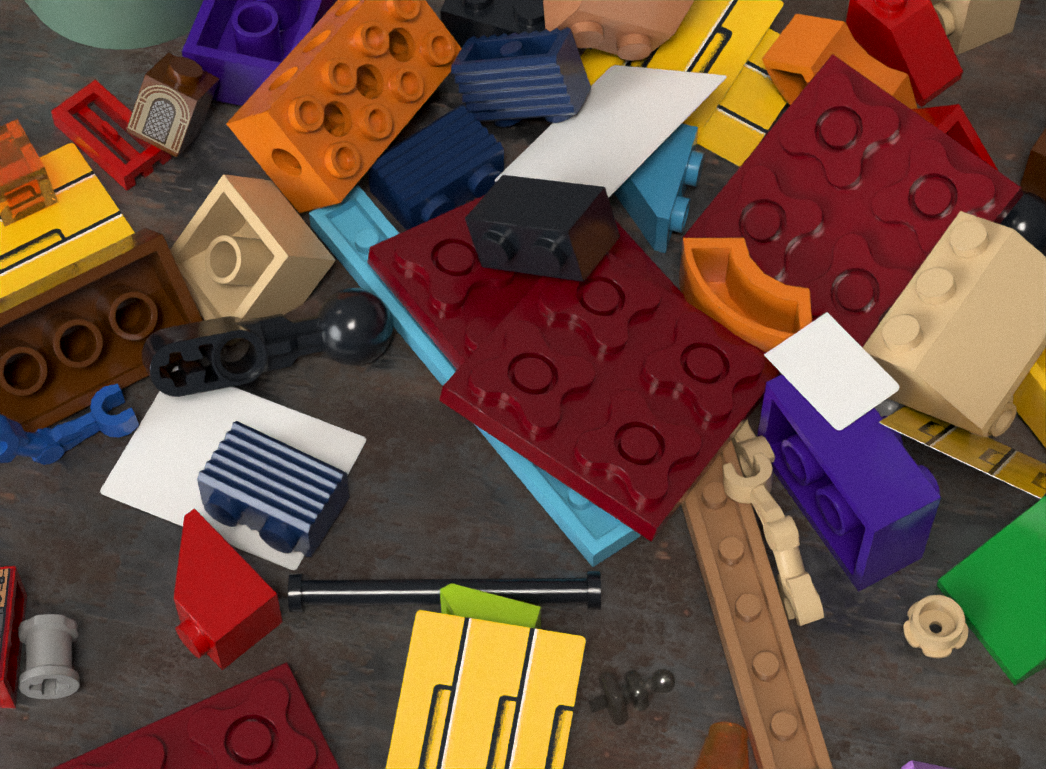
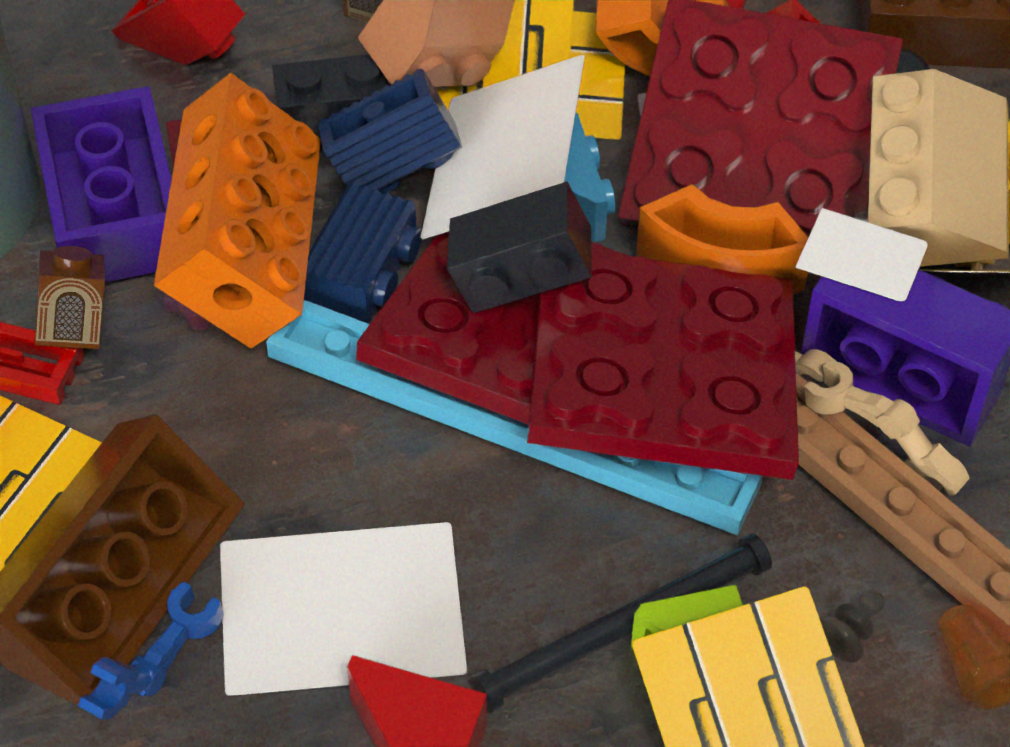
camera: 30 degrees left, 5 degrees down
black beam [142,288,393,397] -> none
tan slope [170,174,336,345] -> none
dark blue brick [197,421,350,557] -> none

